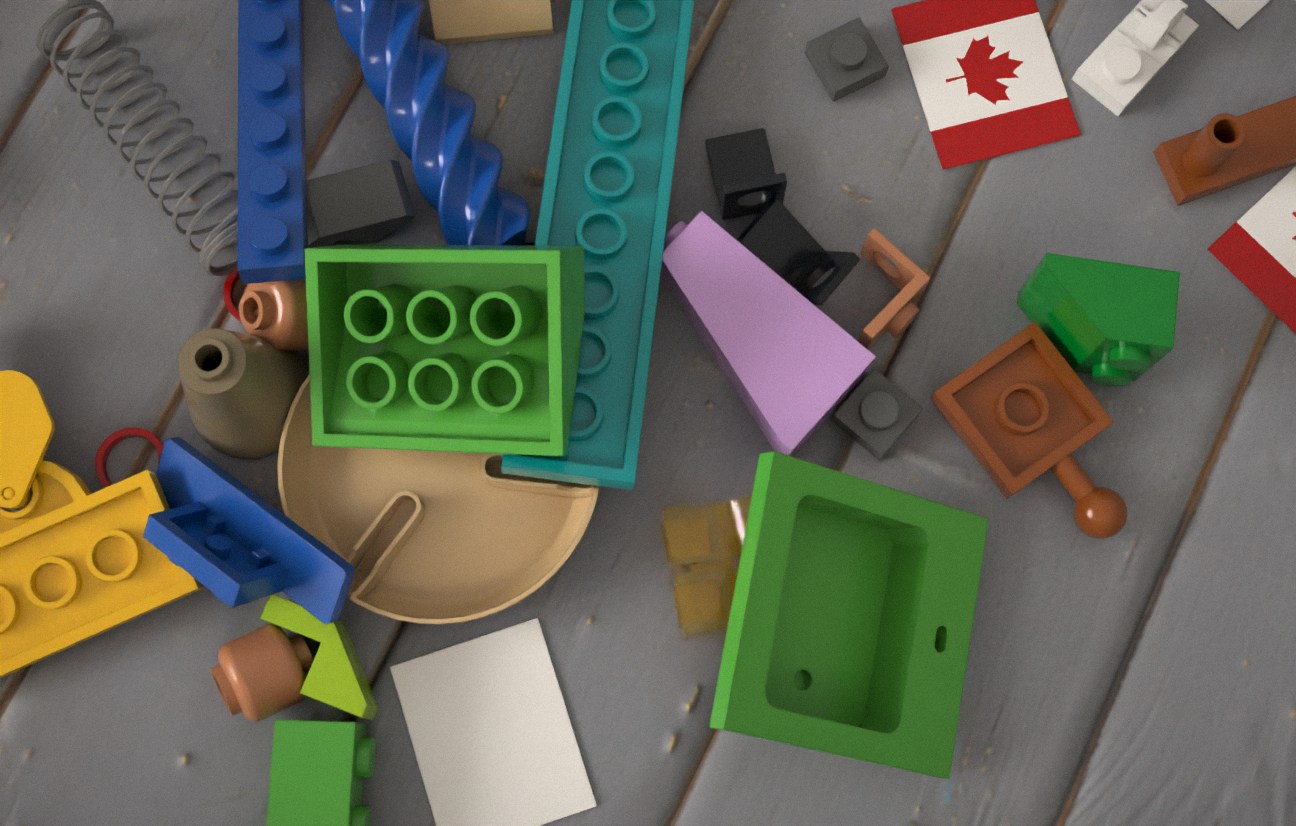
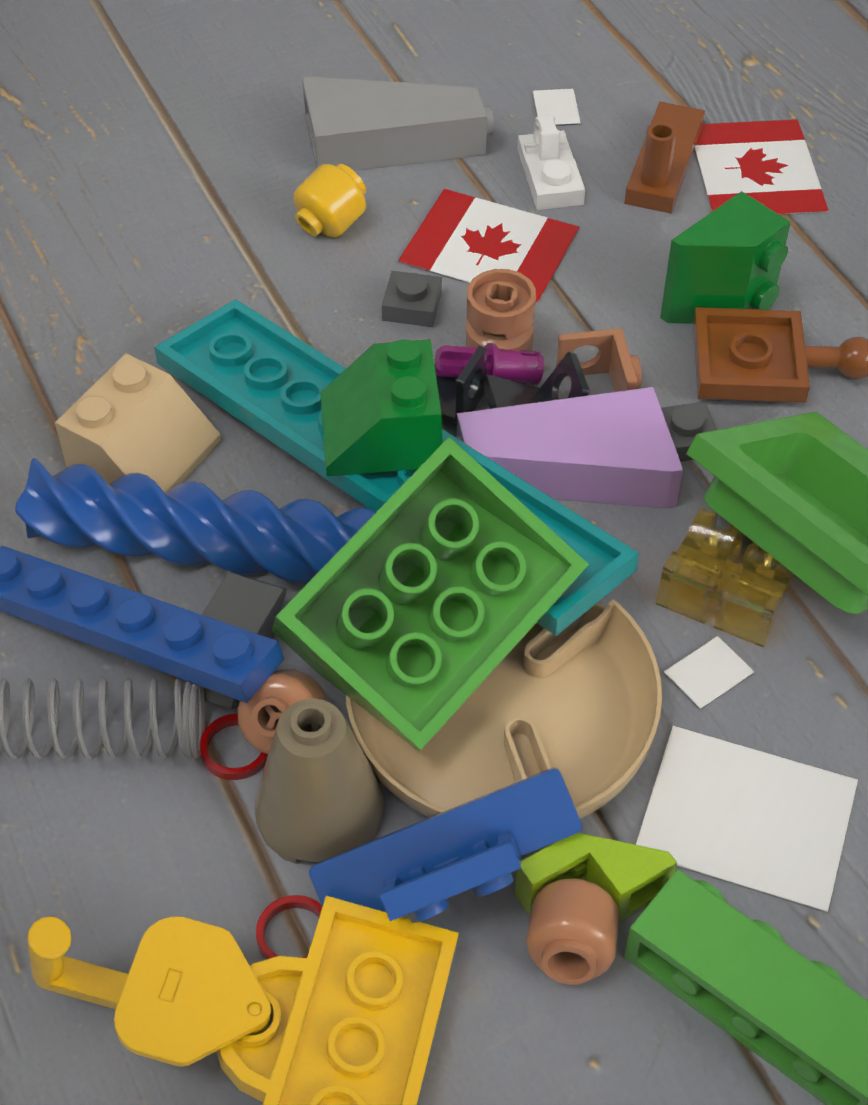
camera: 55 degrees left, 25 degrees down
none -> green slope [320,339,442,476]
none -> magenta axle [434,343,544,385]
none -> nougat wheel [466,269,536,351]
none -> white sticker [664,636,754,709]

